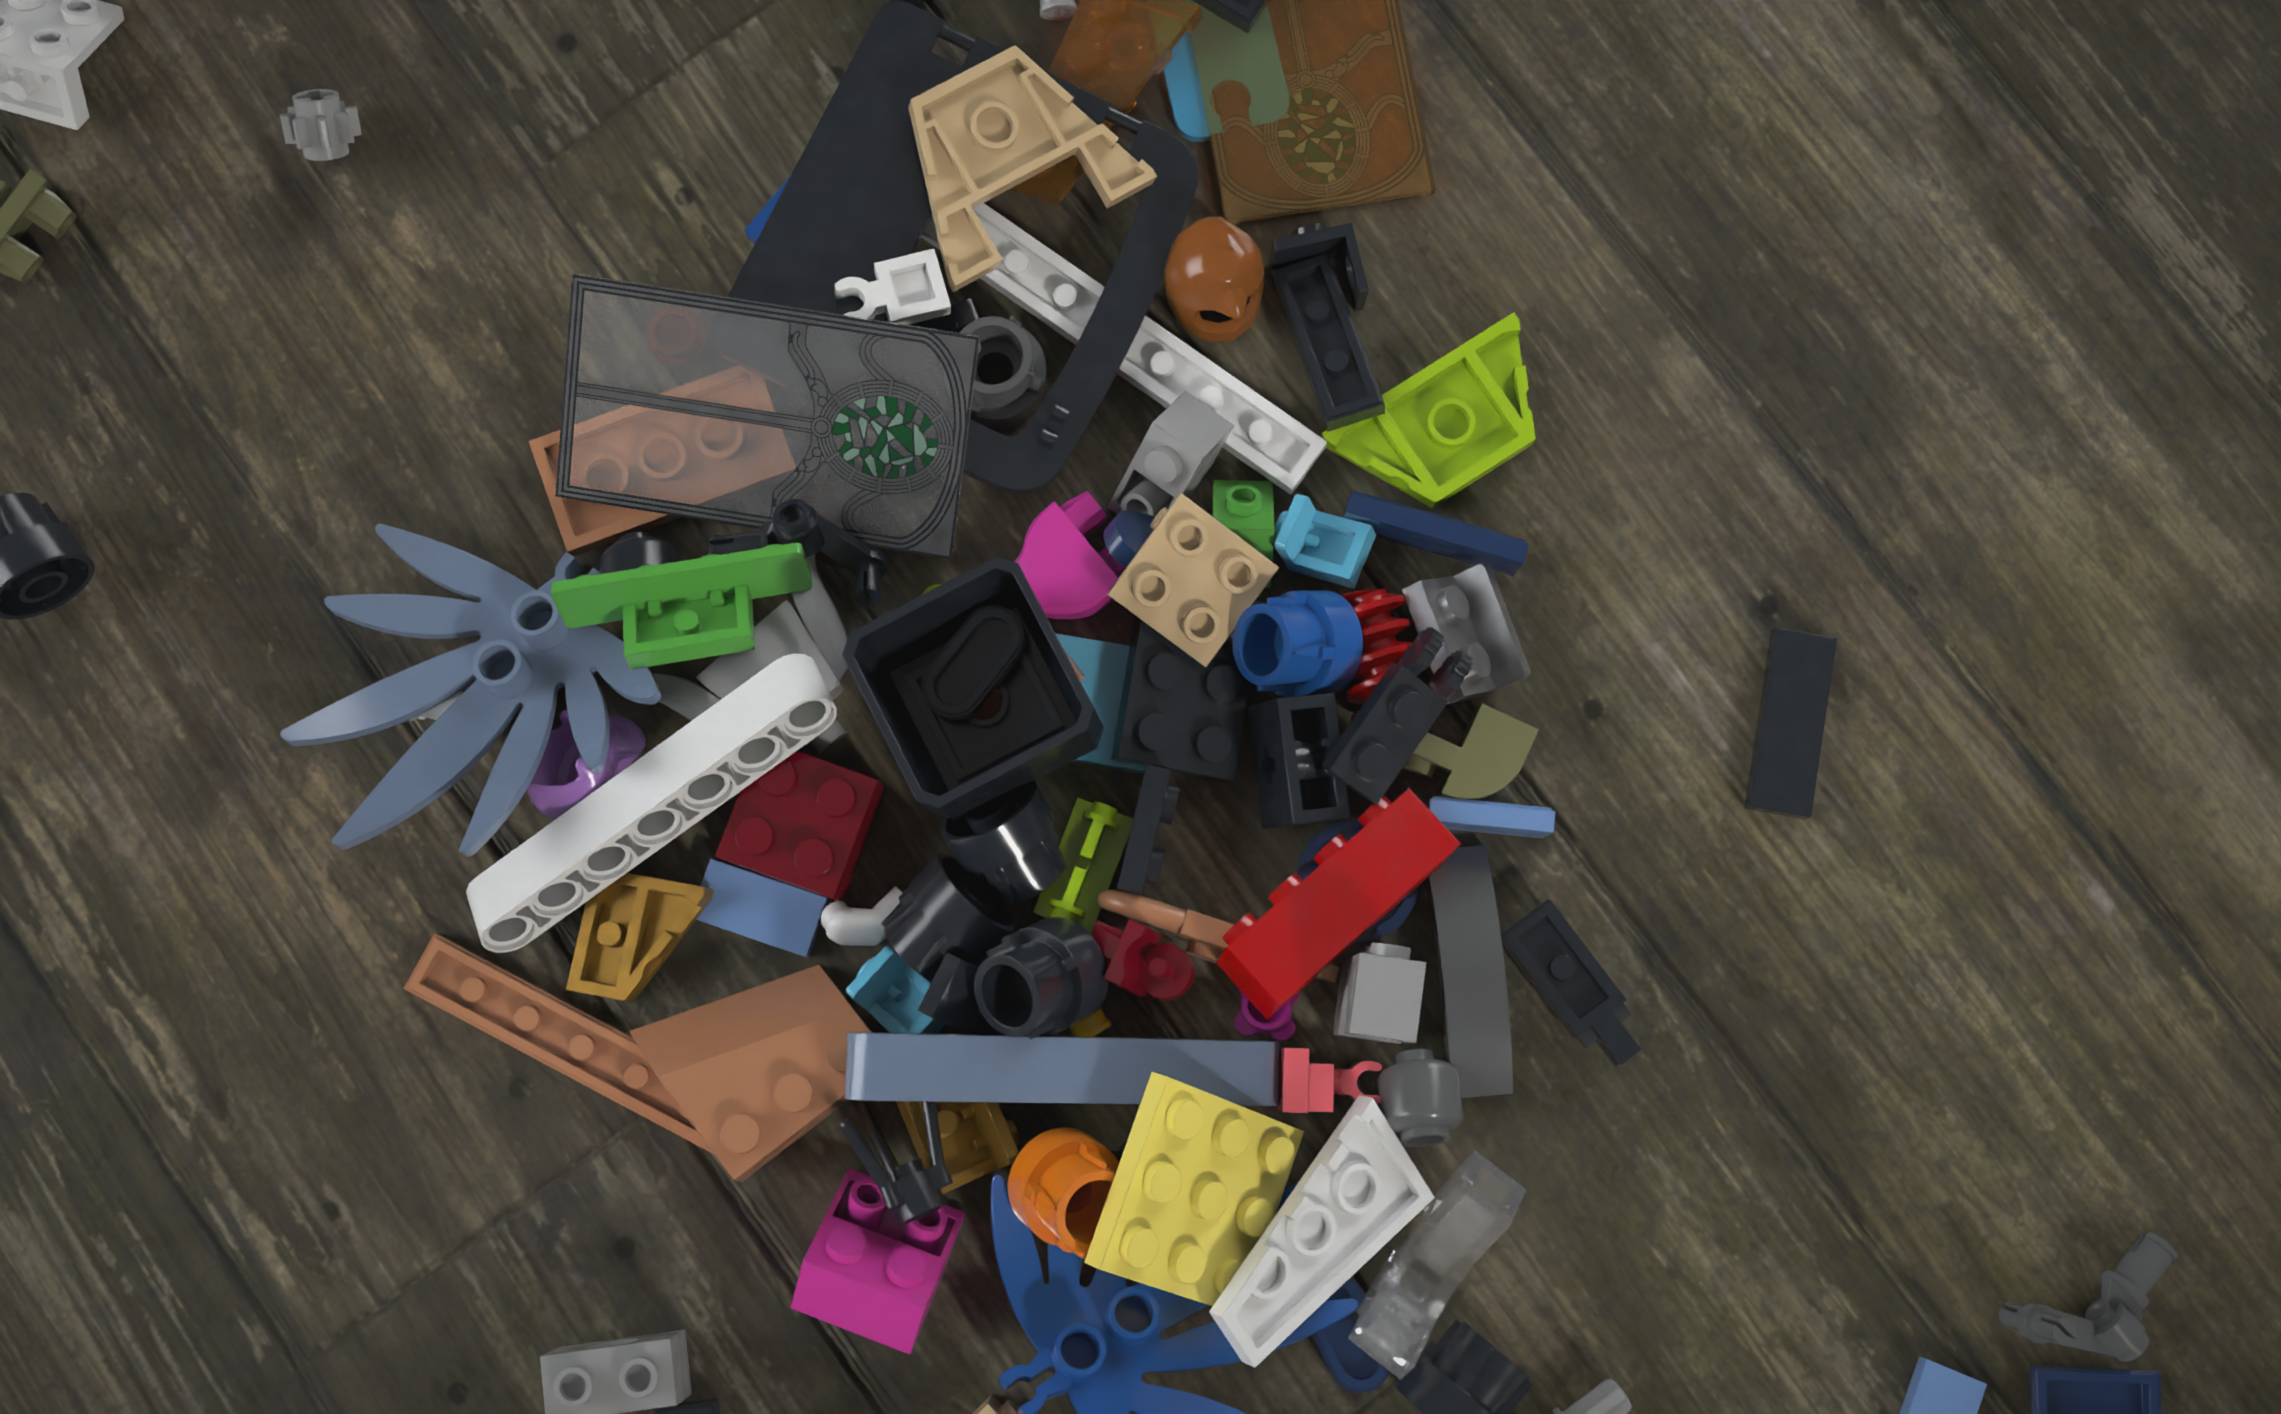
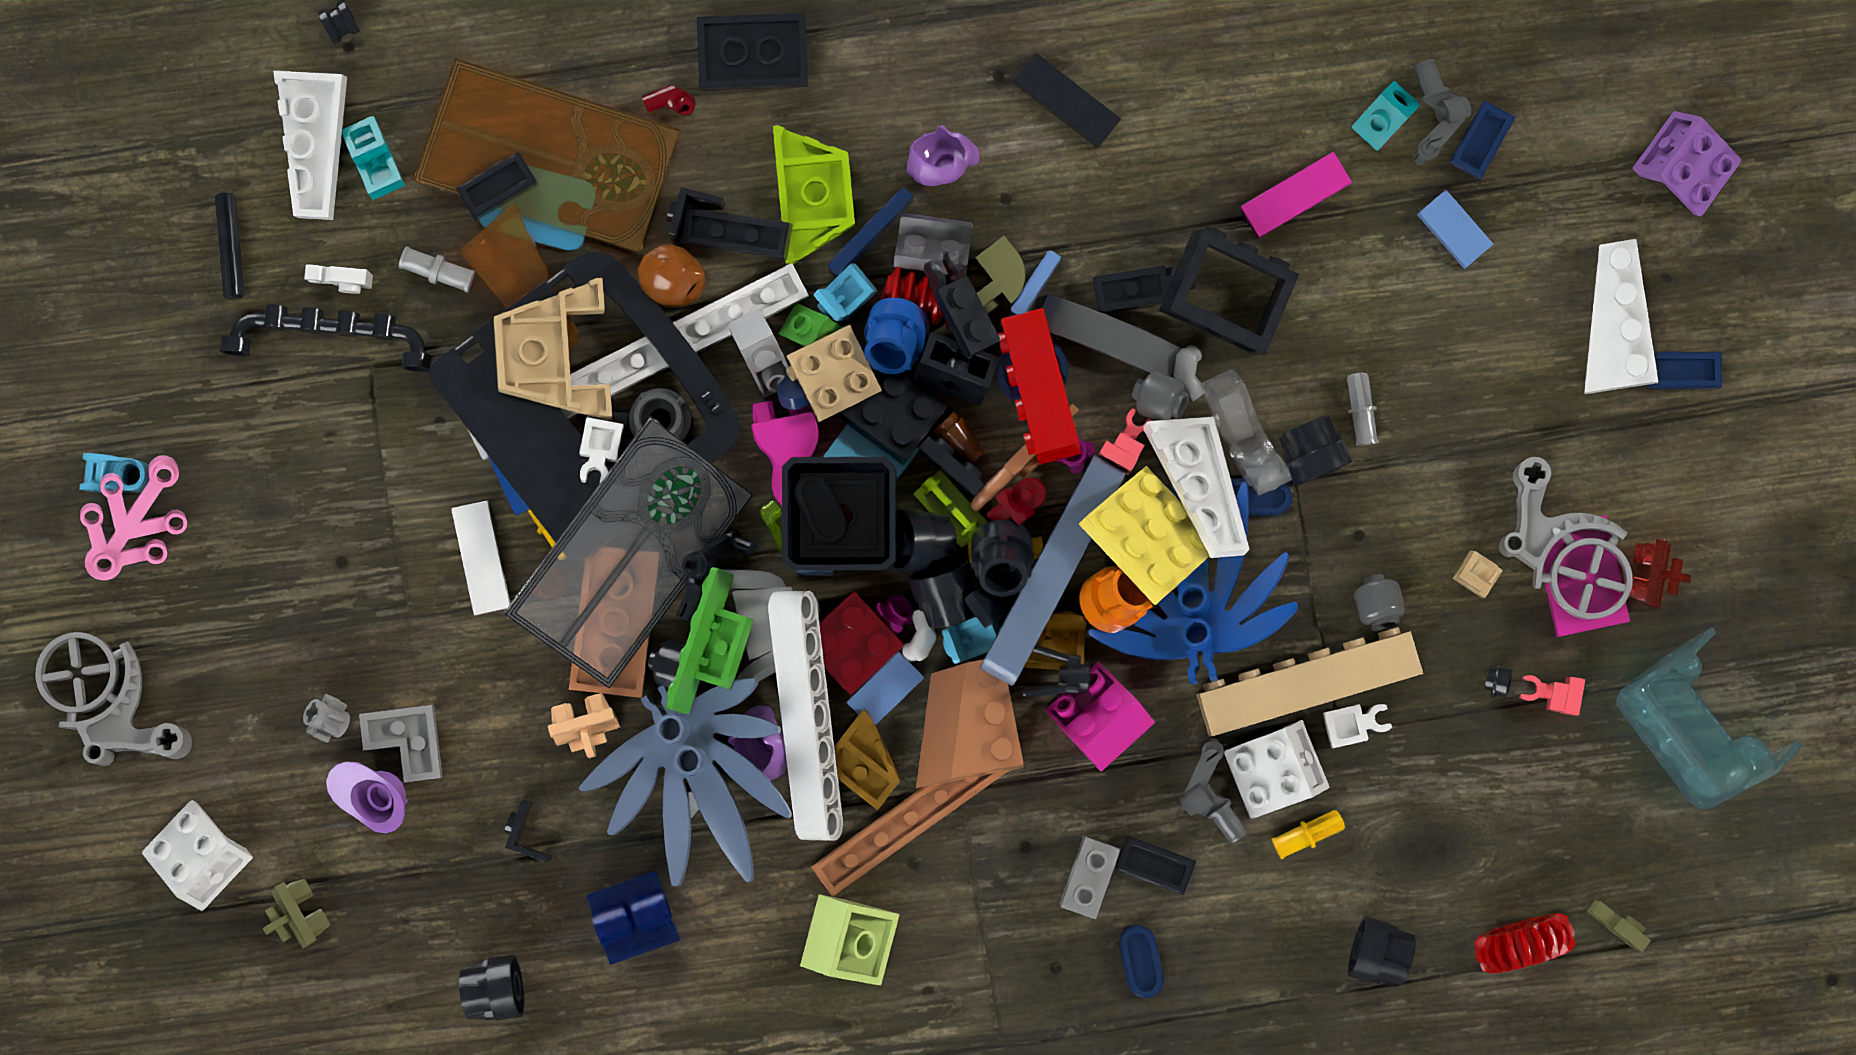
camera: 65 degrees left, 5 degrees up
light grey arch [1333,943,1426,1044] -> none
none -> medium lavender piece [326,761,408,833]
none -> light grey plate [359,705,443,782]
none -> white tile [451,501,511,615]
none -> black bracket [504,800,553,862]
none -> light nougat hips [548,693,620,758]
none -> clear blue plate [586,870,681,965]
none -> dark red arm [642,85,696,116]
none -> black plate [697,13,808,91]
none -> yellowish green slope [800,894,900,986]
none -> magenta plate [875,594,914,633]
none -> medium lavender hair [906,125,980,186]
none -> reddish brown cone [932,411,985,464]
none -> black window [1159,226,1299,355]
none -> light grey arm [1173,345,1207,402]
none -> dark pink tile [1239,152,1352,239]
none -> teal bracket [1352,81,1420,151]

